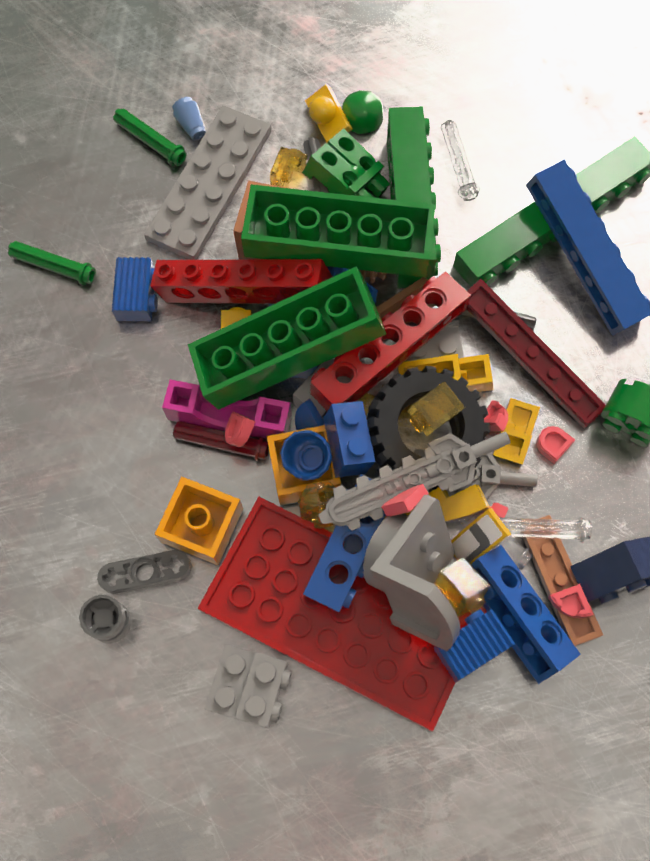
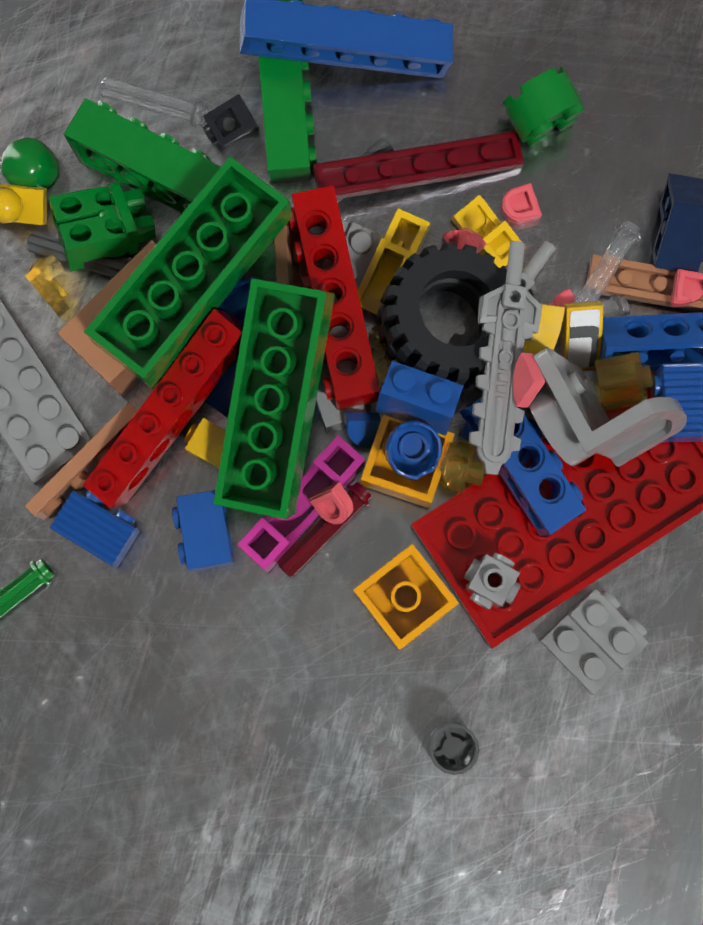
camera: 60 degrees left, 10 degrees up
dark grey beam [97,550,191,594] -> none
clear yellow brick [408,381,465,437] -> none
none -> nougat plate [24,402,138,520]
none -> blue brick [172,490,235,572]
none -> black brick [202,94,259,149]
none -> light grey brick [464,553,521,610]

